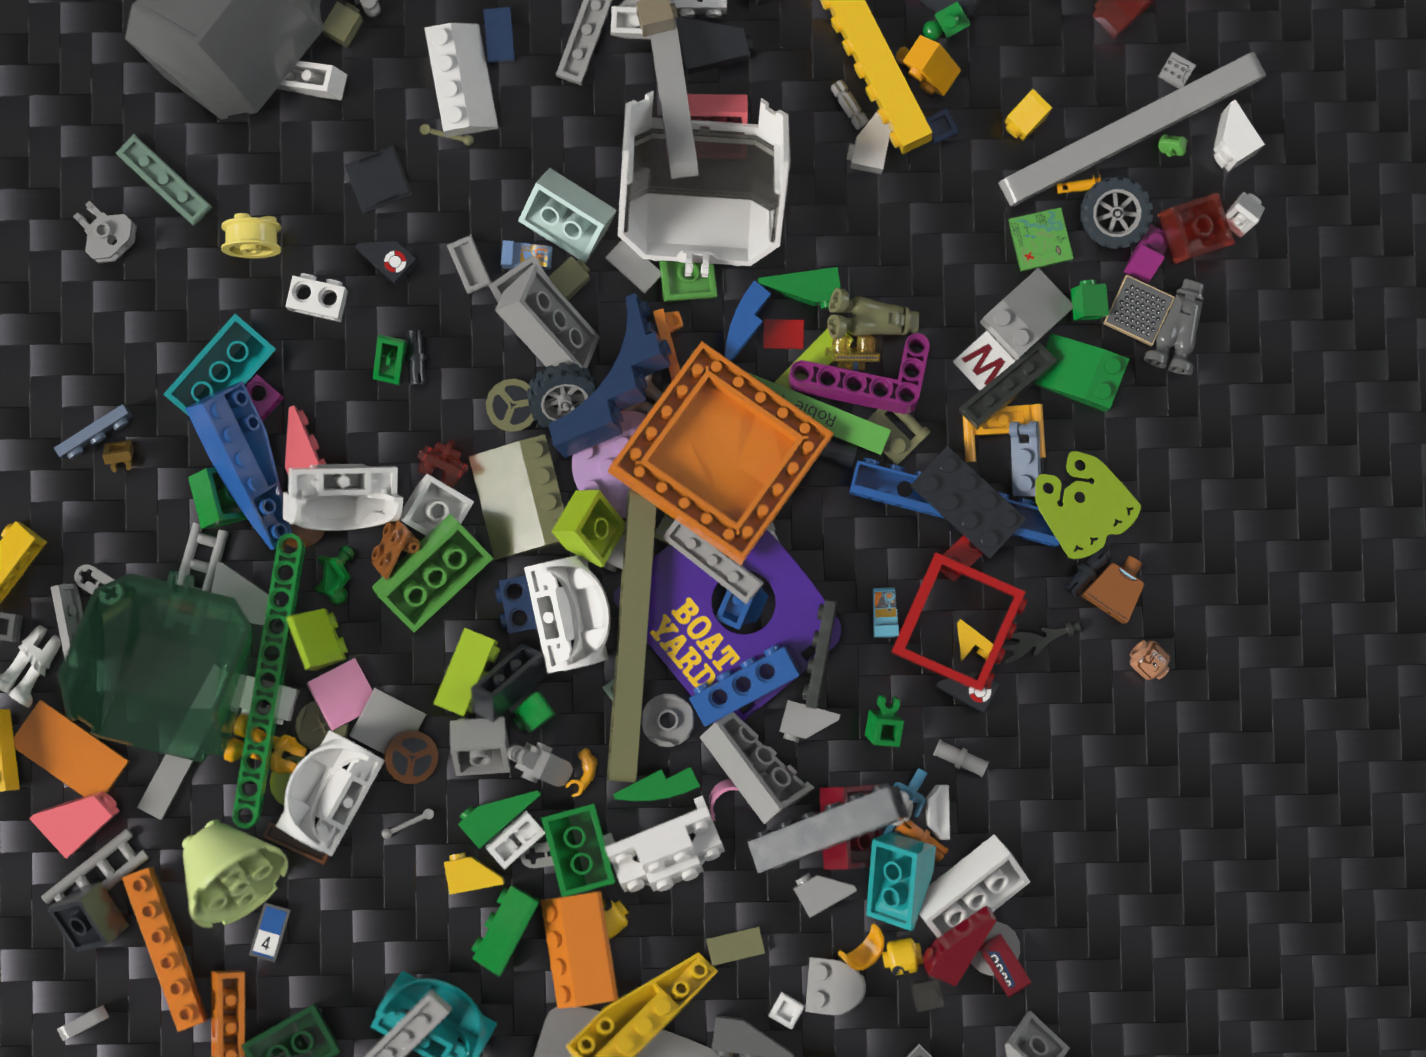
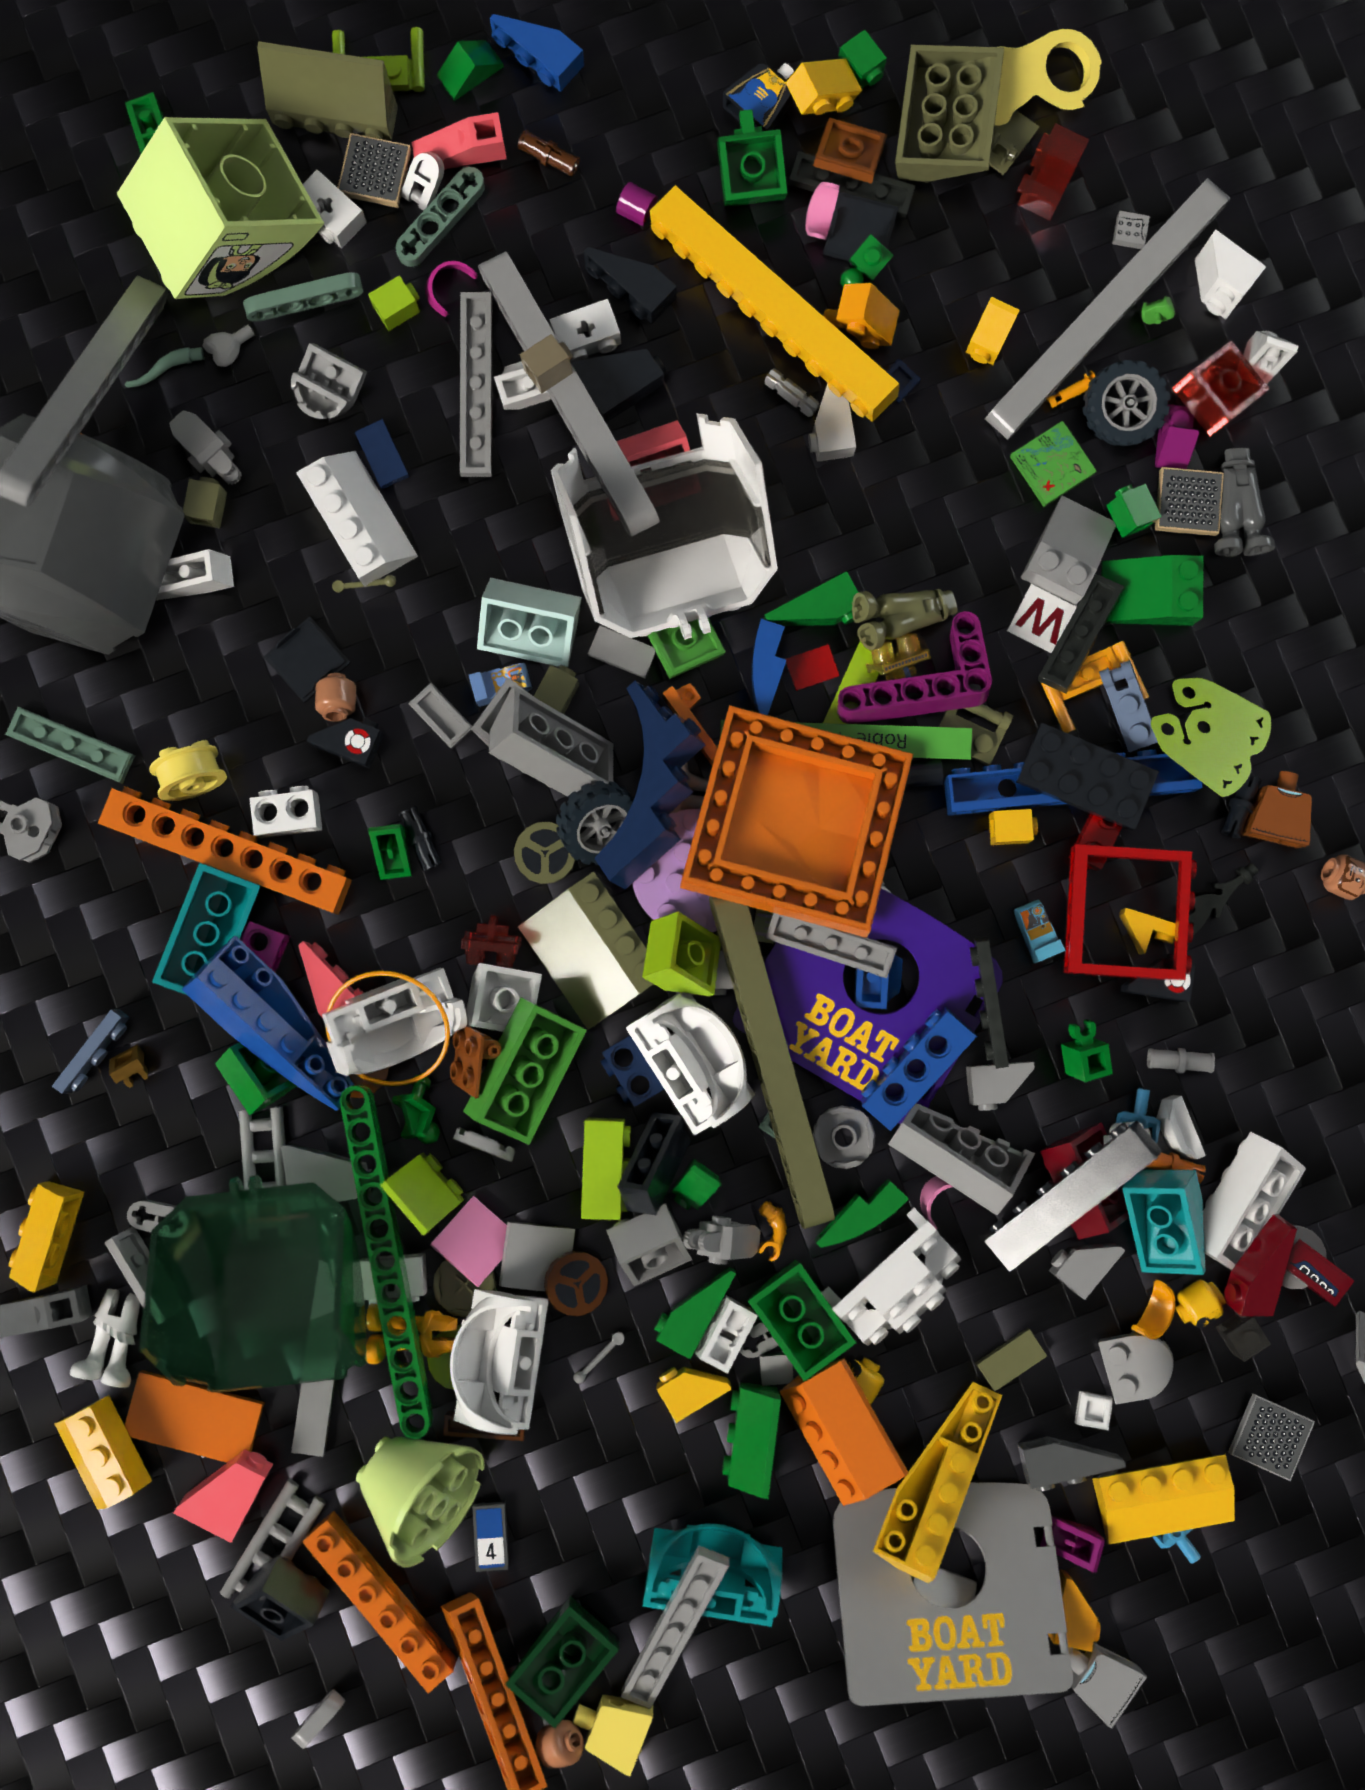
camera: 20 degrees left, 0 degrees up
none -> orange brick [98,786,352,915]
none -> nougat head [315,673,356,722]
none -> light orange piece [326,971,450,1086]
none -> light grey tile [453,1127,516,1162]
none -> light grey slope [759,1351,793,1386]
none -> yellow brick [989,809,1038,845]

